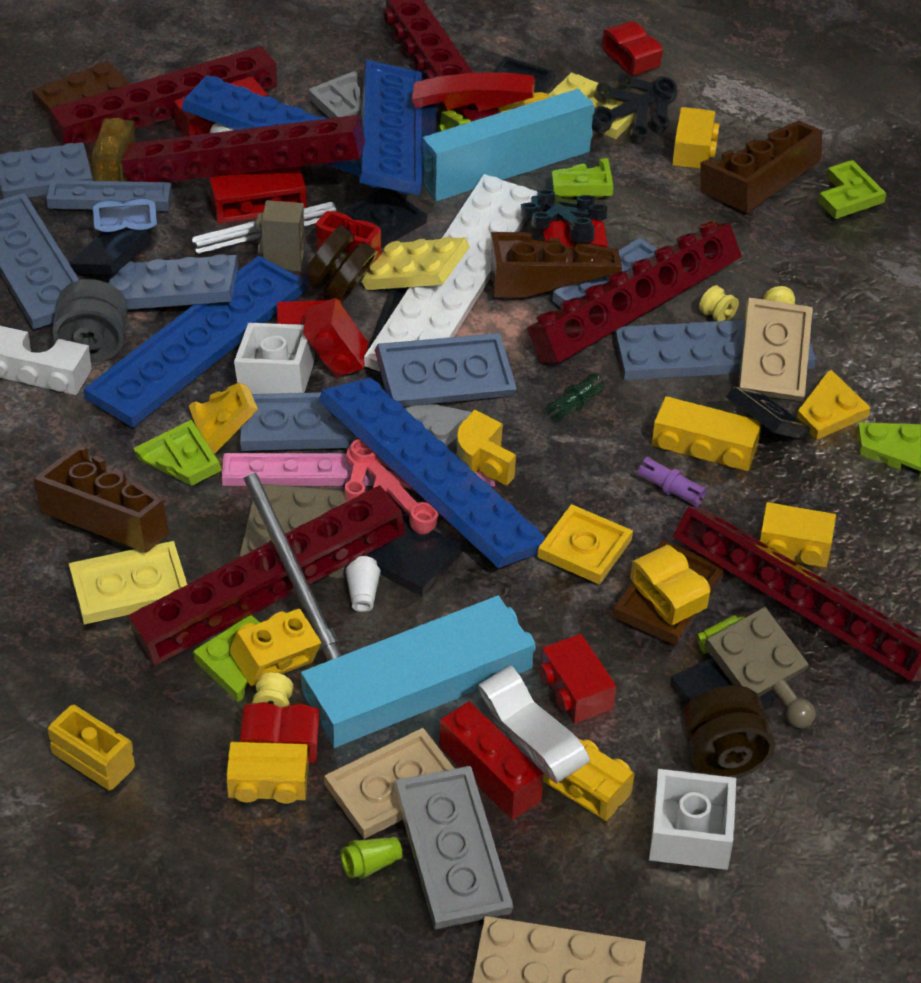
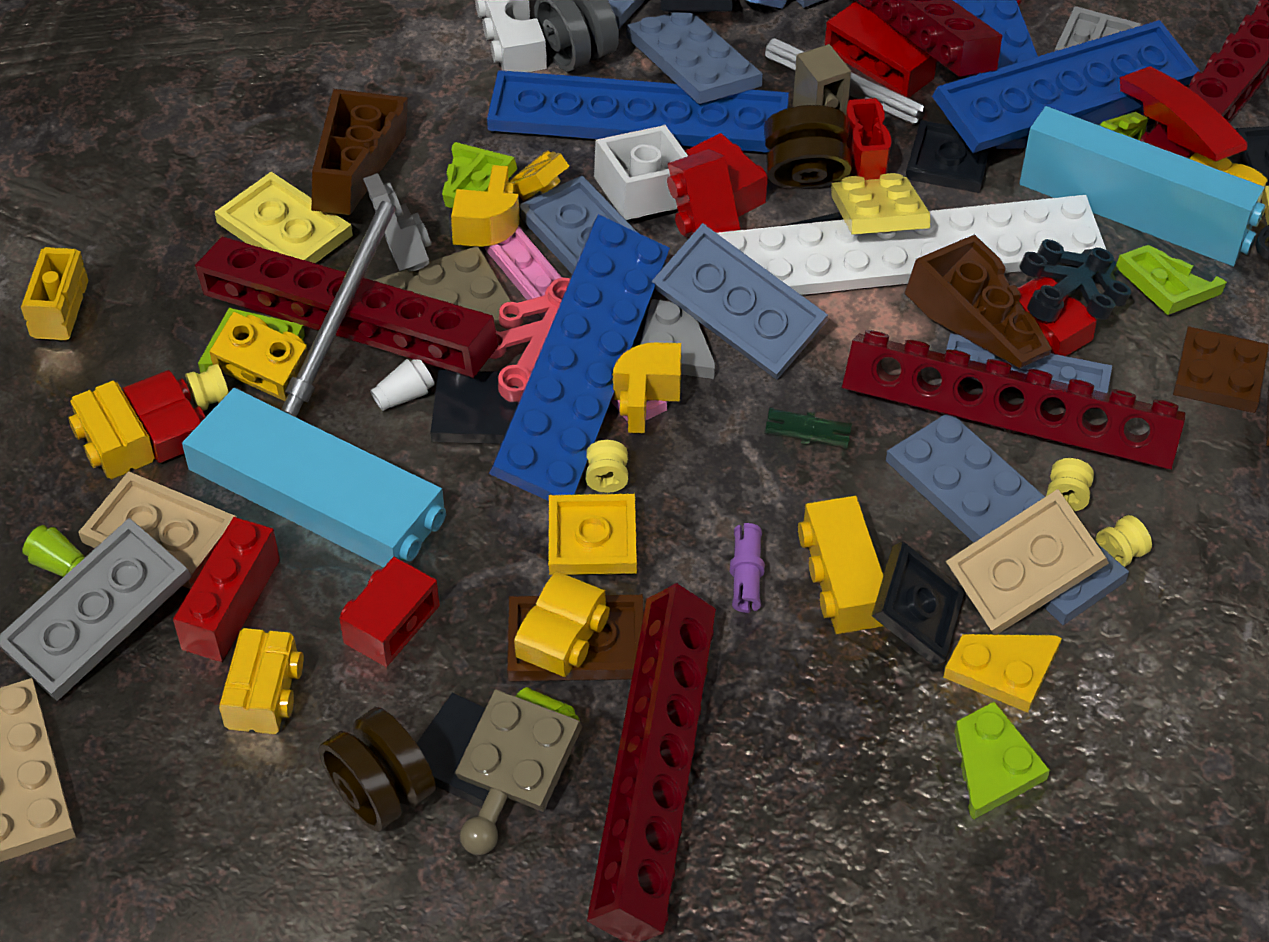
camera: 60 degrees right, 5 degrees up
white beam [478,665,590,784] -> none
white brick [649,769,737,870] -> none
yellow brick [760,502,836,568] -> none
none -> light grey plate [363,173,432,271]
none -> yellow brick [451,165,519,247]
none -> light yellow wheel [586,440,628,493]
none -> reddish brown plate [1173,326,1269,413]

